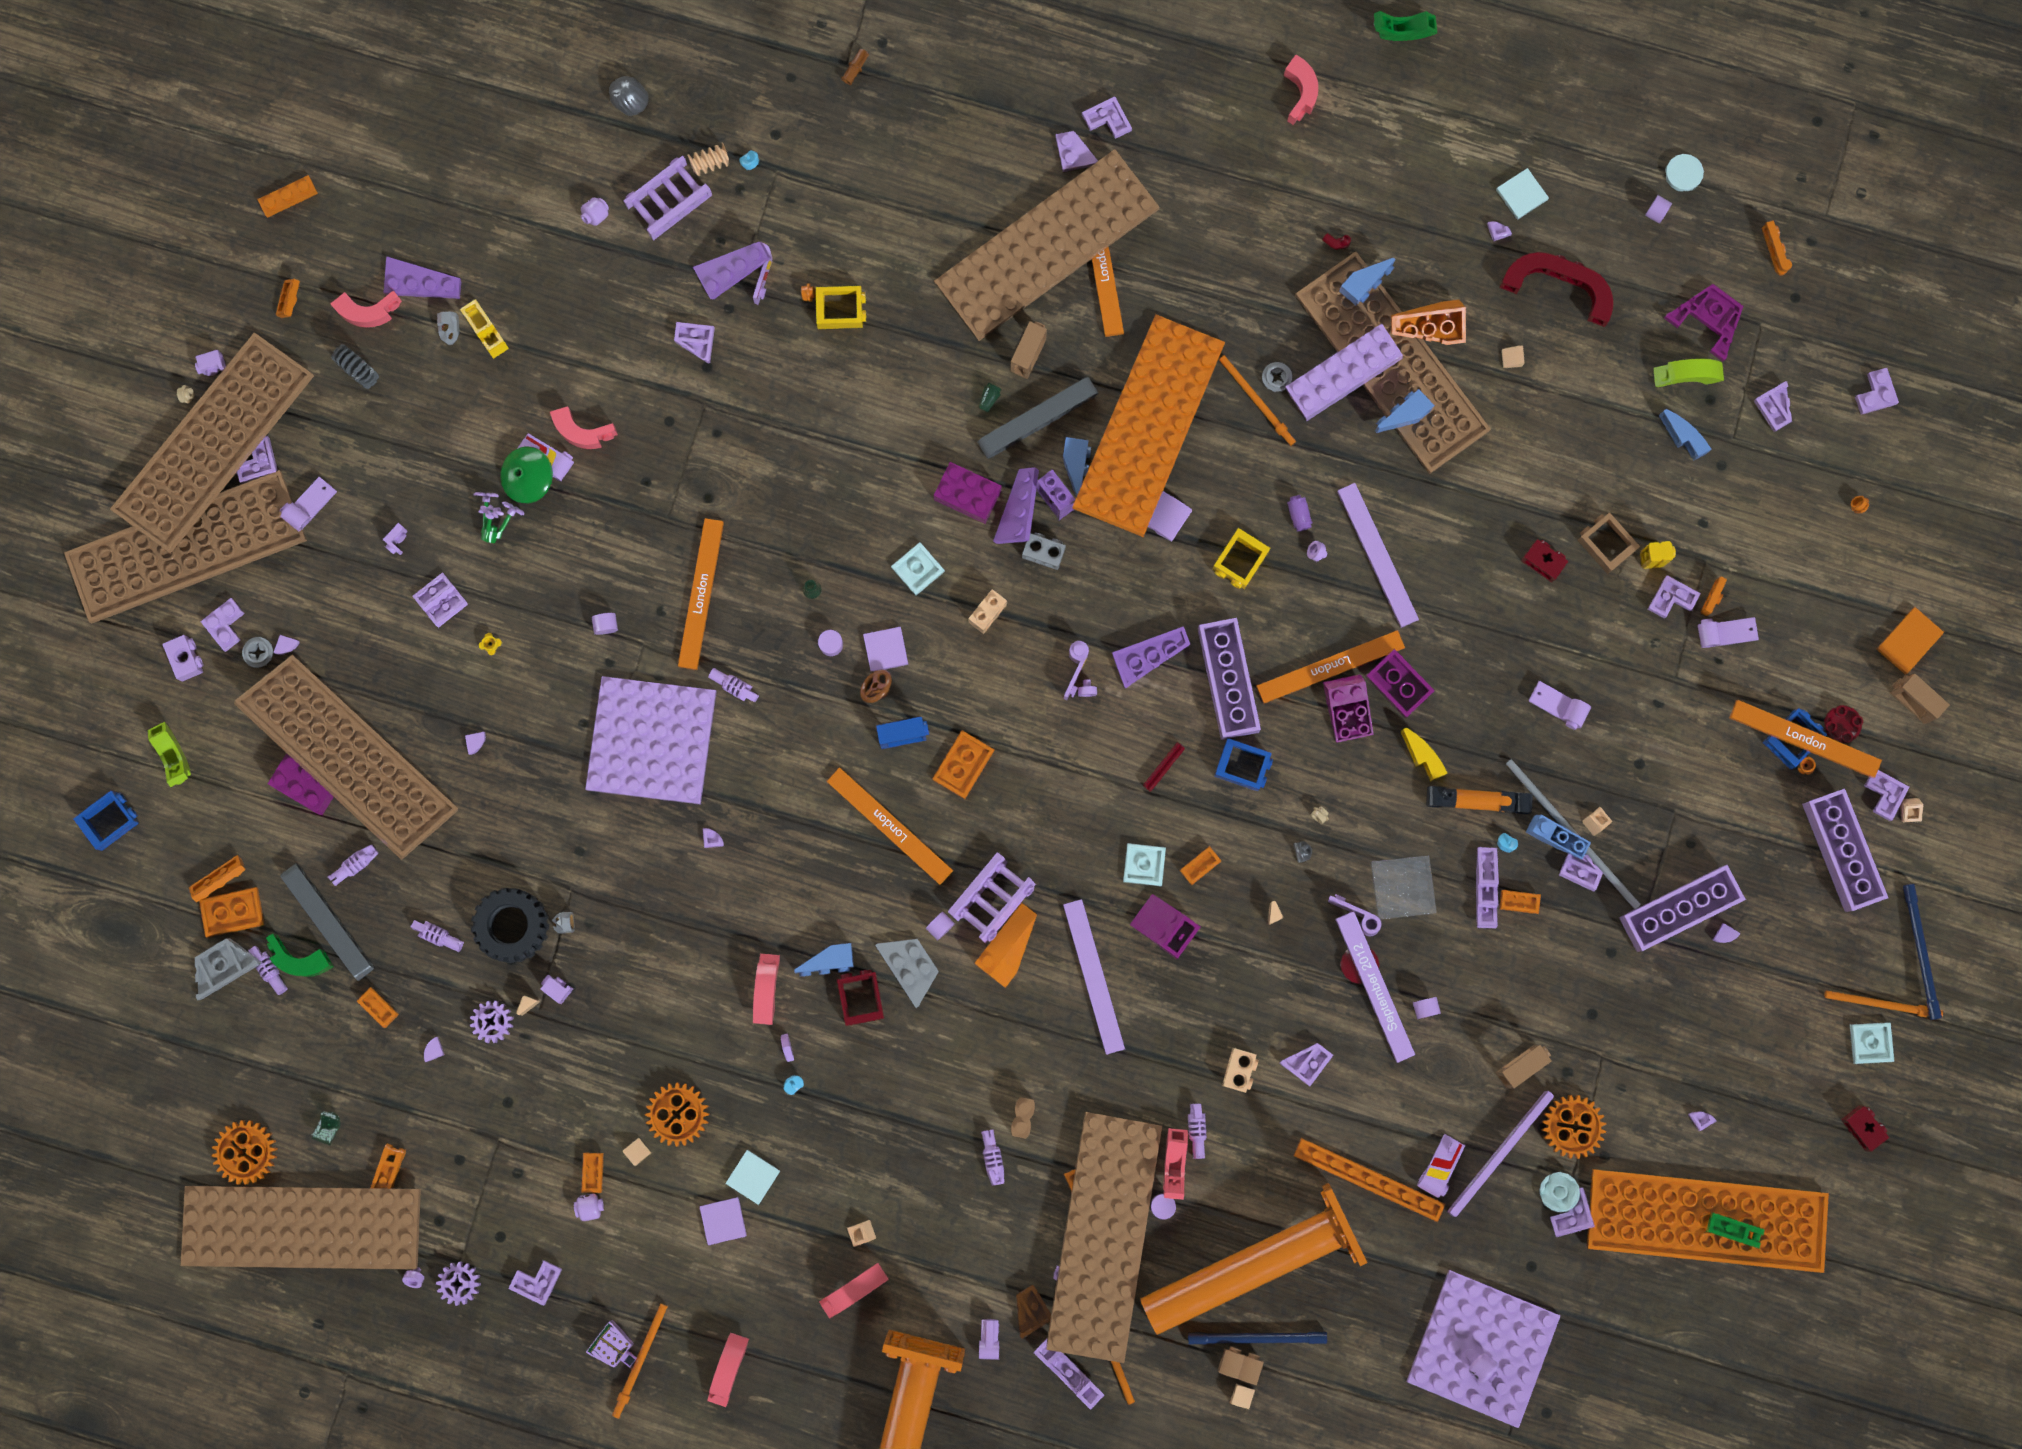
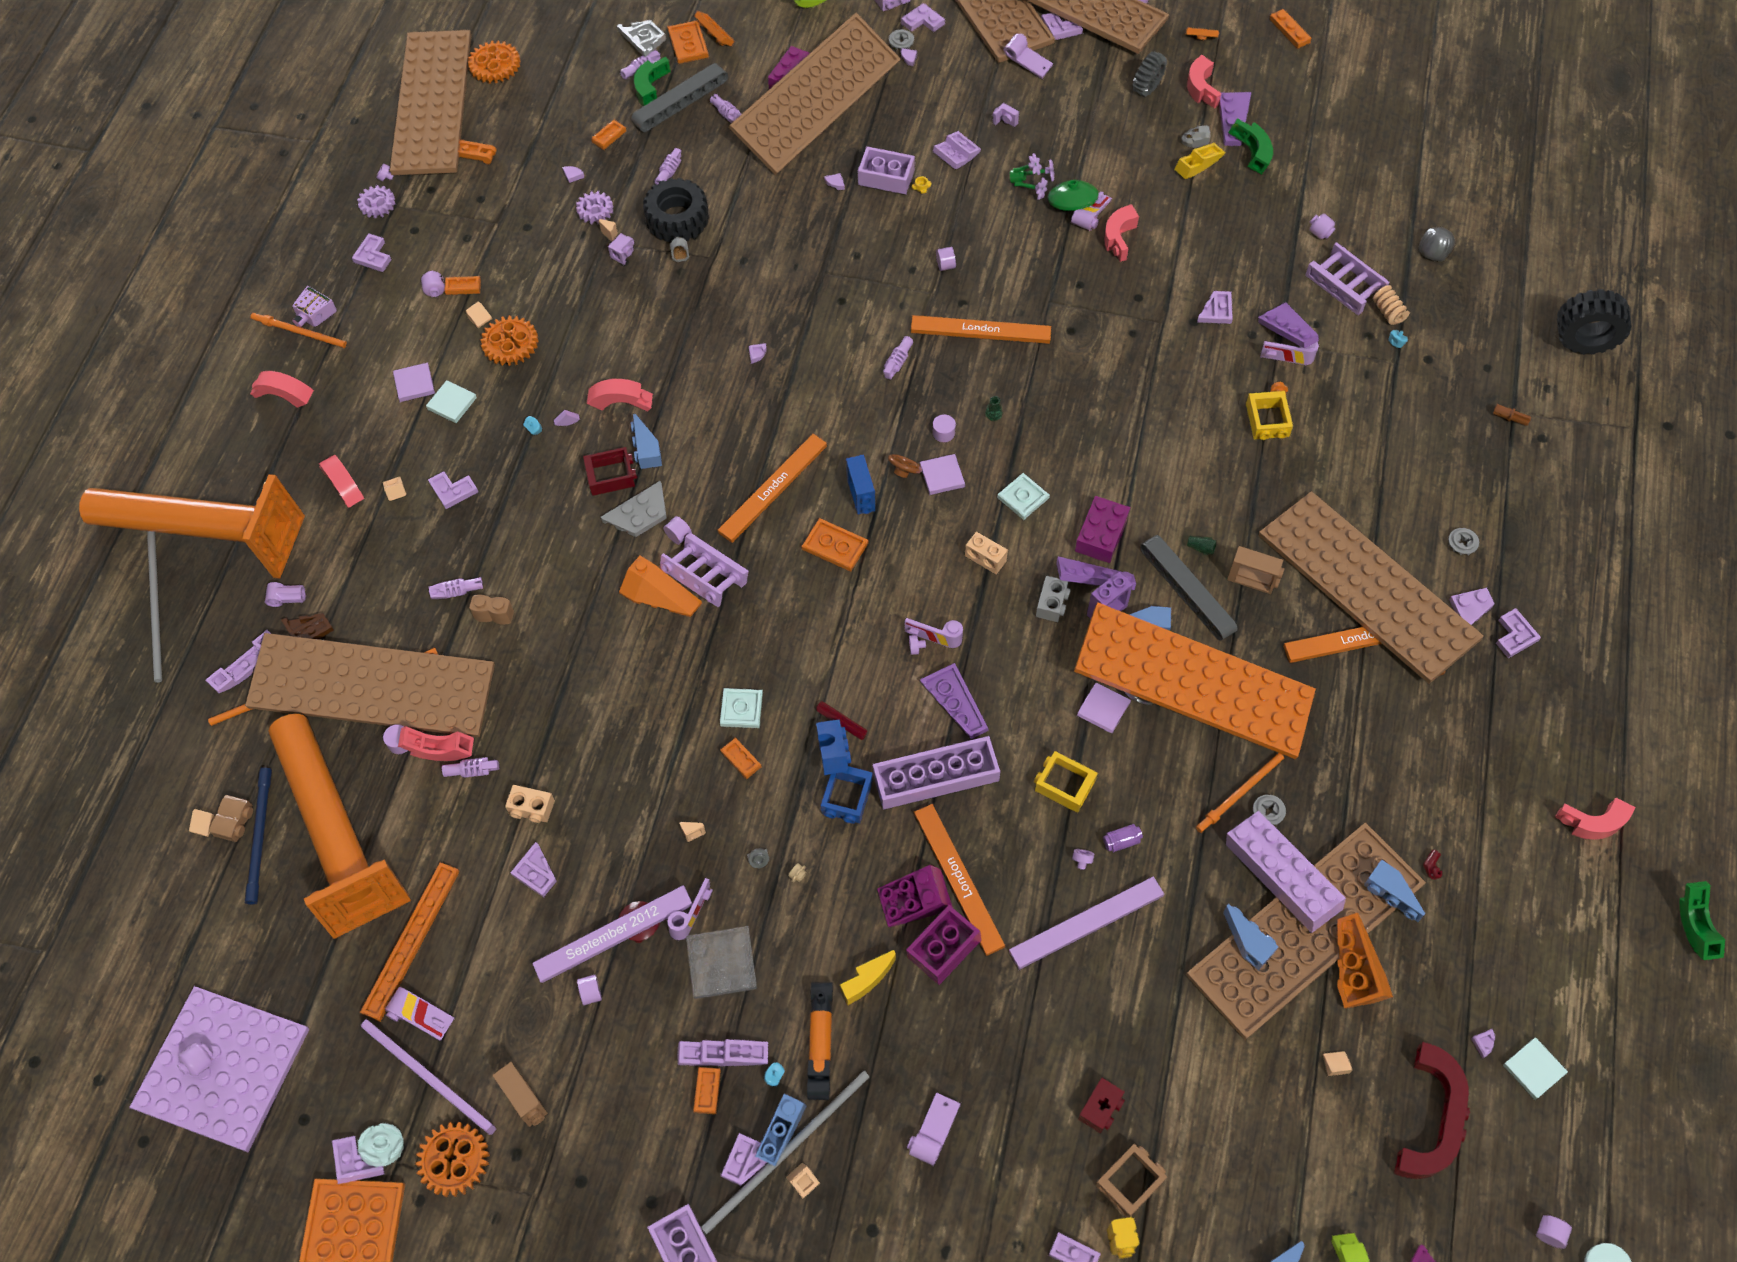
camera: 90 degrees right, 20 degrees down
clear green bracket [312,1111,341,1145] -> none
lavender plate [585,676,716,804] -> none
lavender tile [1063,899,1125,1054] -> none
magenta slope [1130,894,1200,959] -> none
none -> lavender plate [428,471,478,509]
none -> blue arch [816,719,851,775]
none -> lavender brick [858,147,915,194]
none -> green arch [1228,118,1273,175]
none -> light grey gear [1448,528,1479,555]

